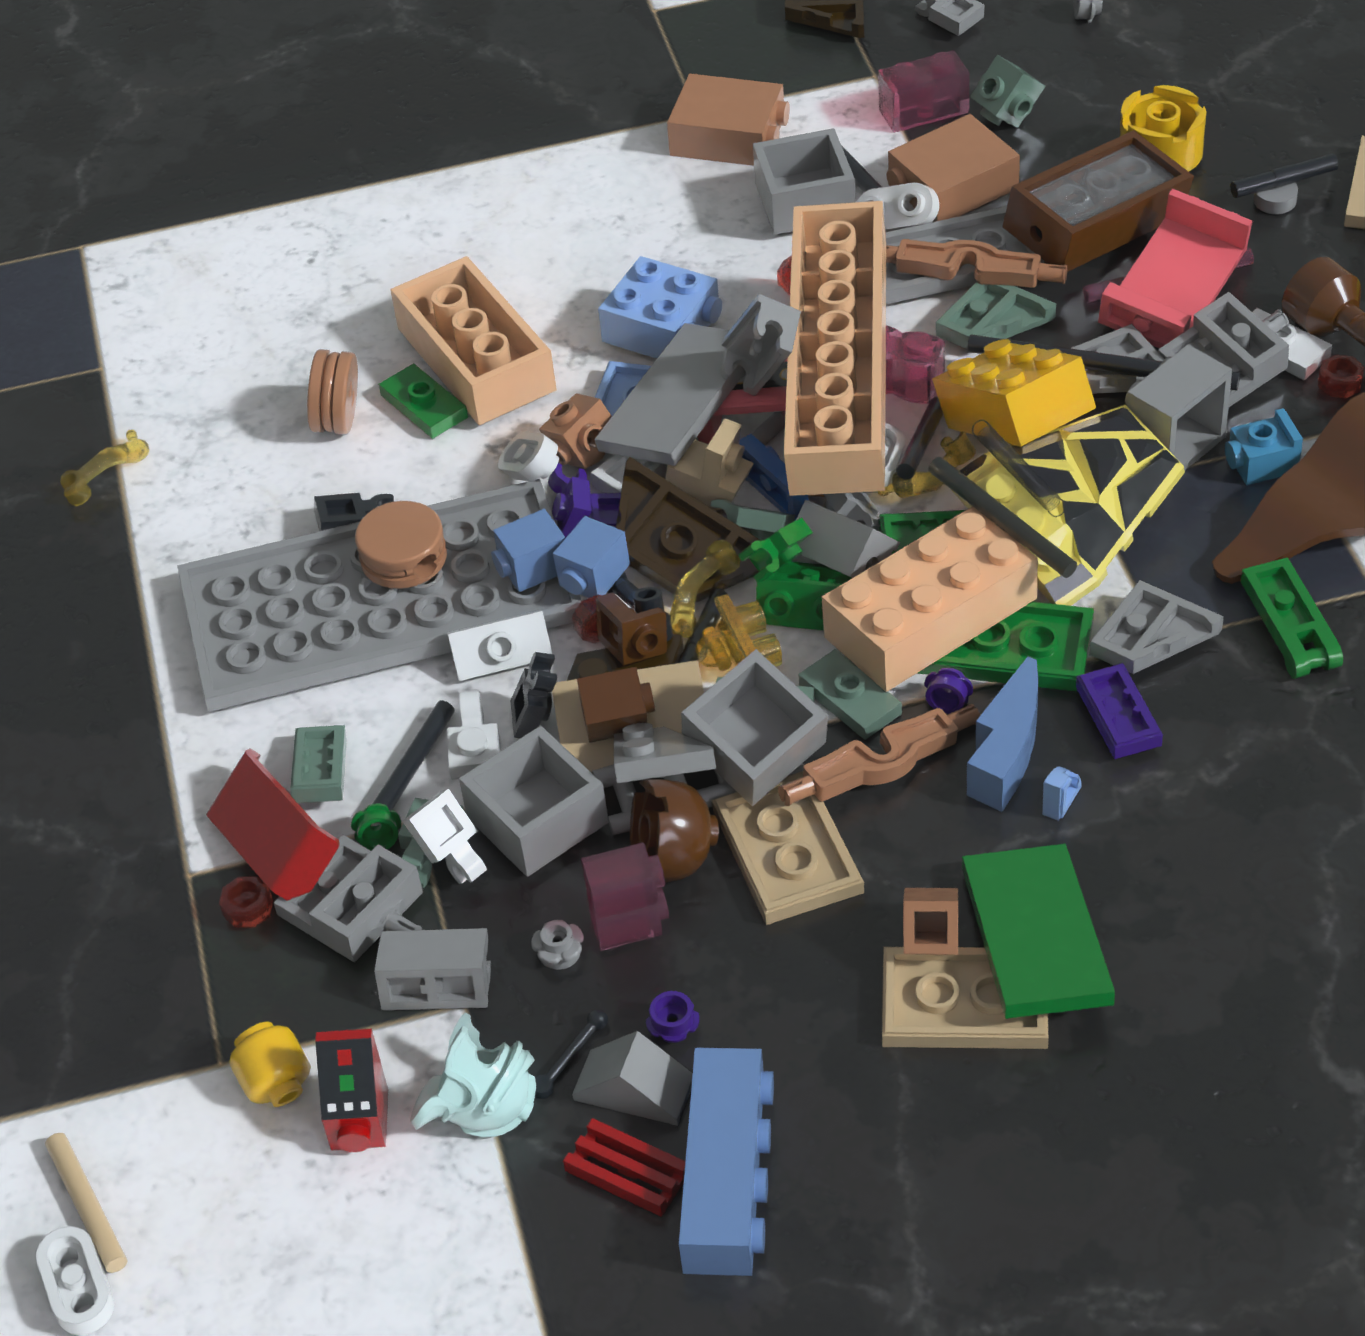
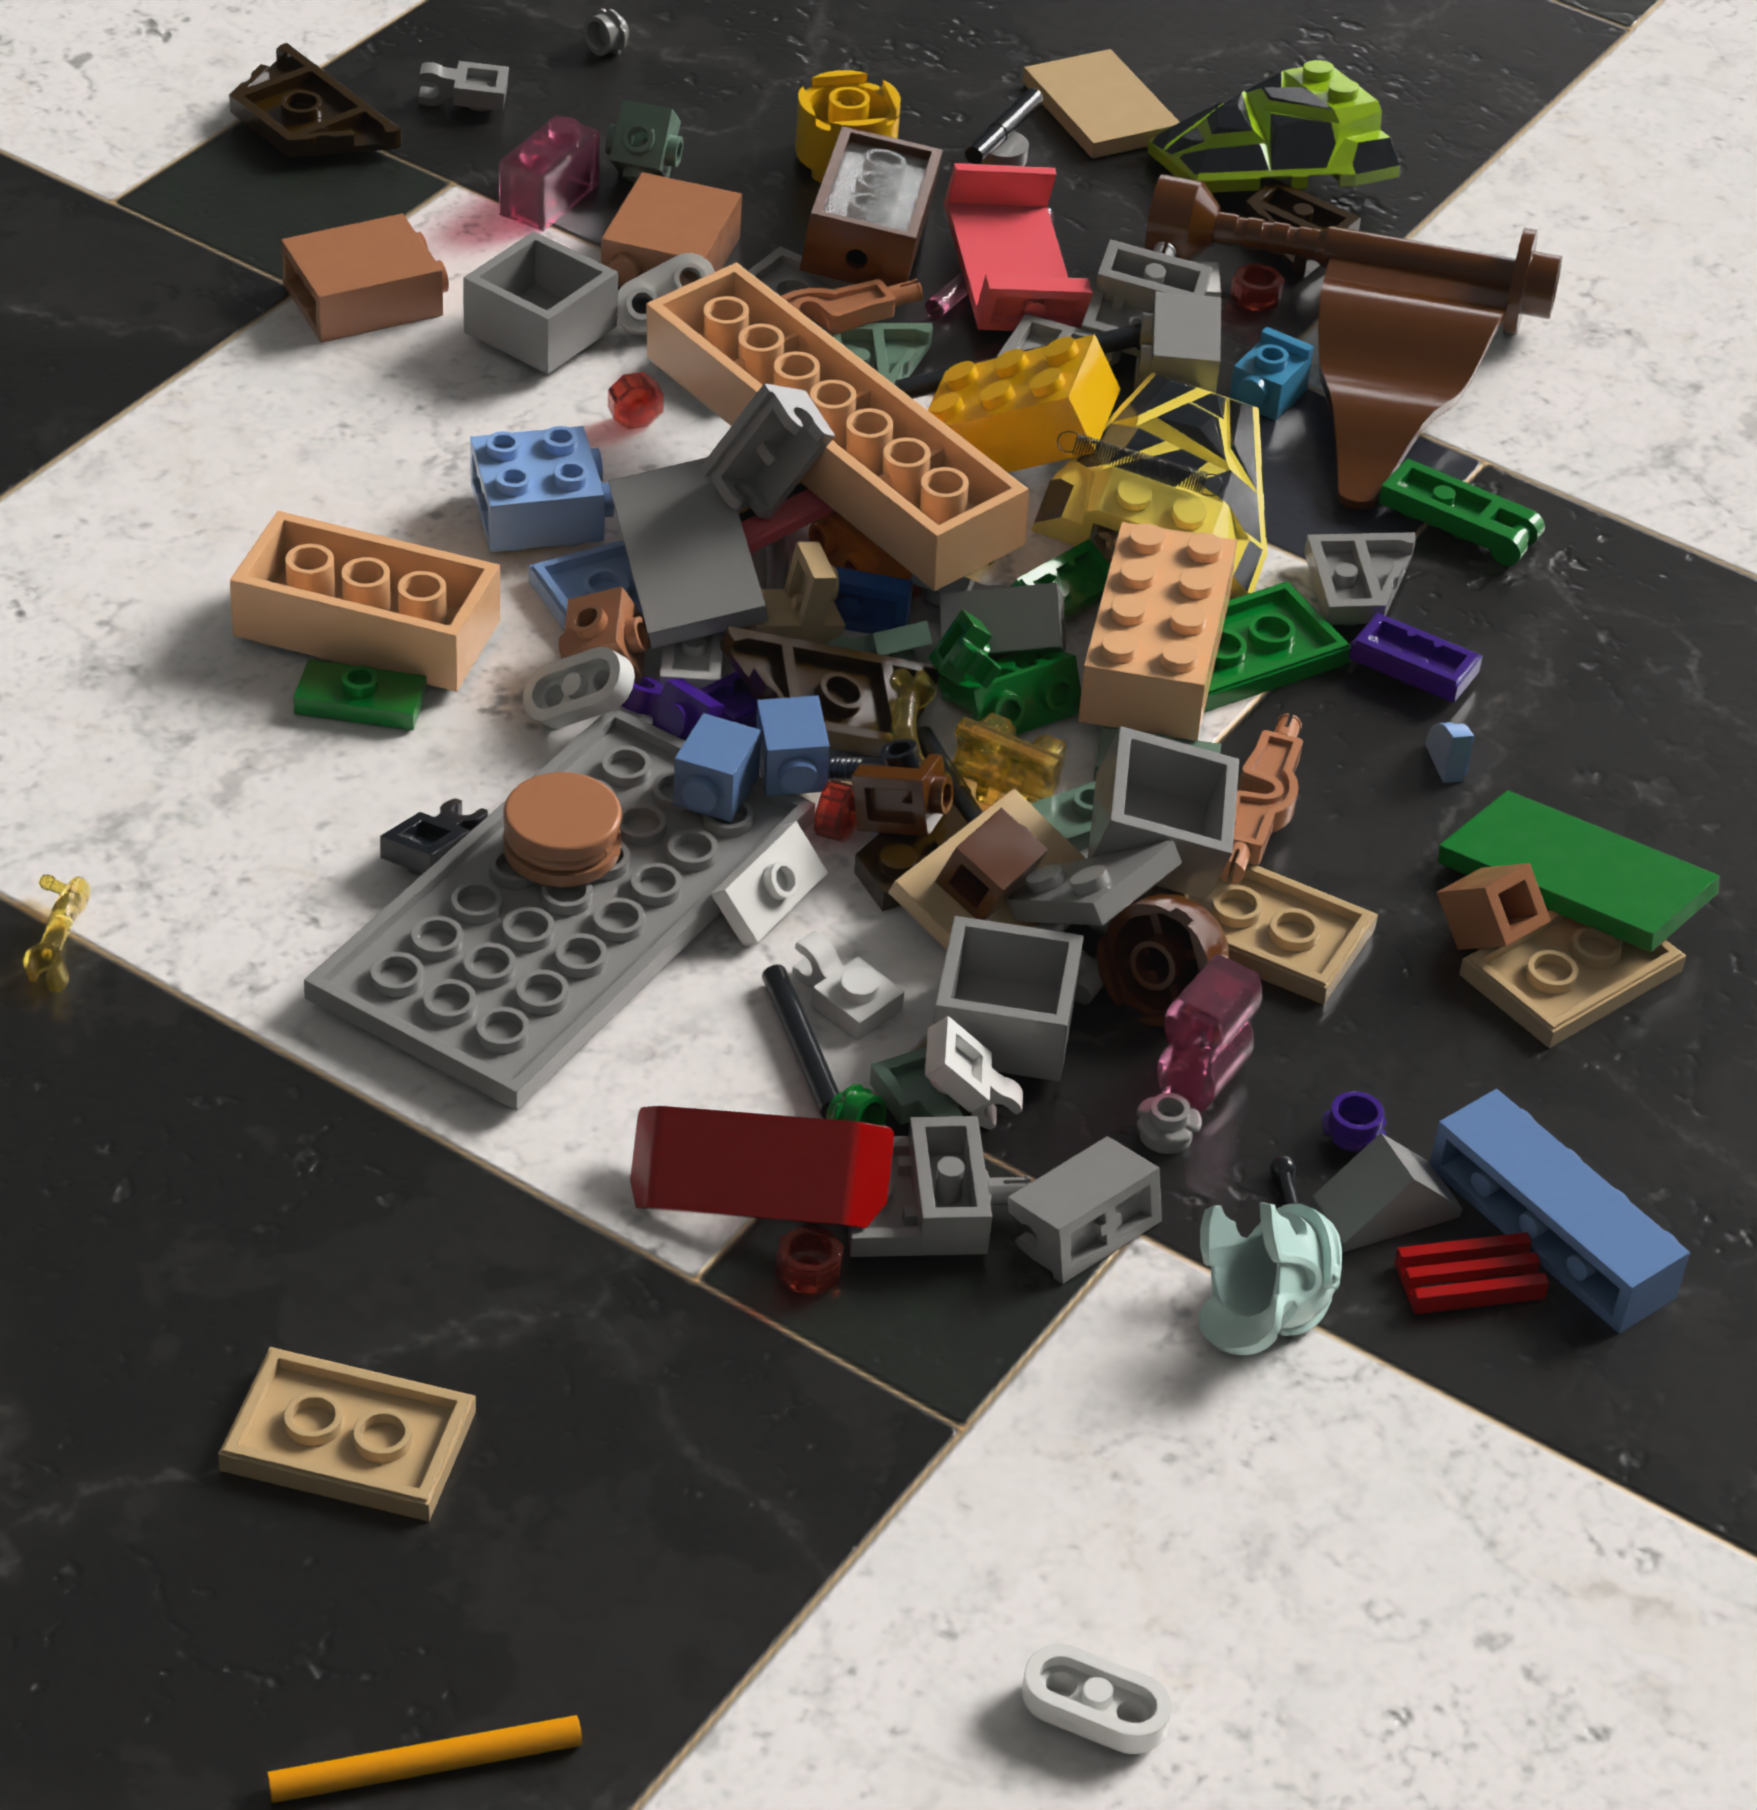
camera: 50 degrees left, 5 degrees down
tan bar [45,1133,128,1273] -> none
yellow head [229,1022,311,1107] -> none
sand green plate [290,725,347,803] -> none
nougat head [307,349,358,435] -> none
slope [315,1028,389,1152] -> none
black plate [510,652,557,738] -> none
dark purple plate [924,668,973,714] -> none
pearl dark grey bar [928,456,1077,578] -> none
medium blue slope [967,656,1038,812] -> none

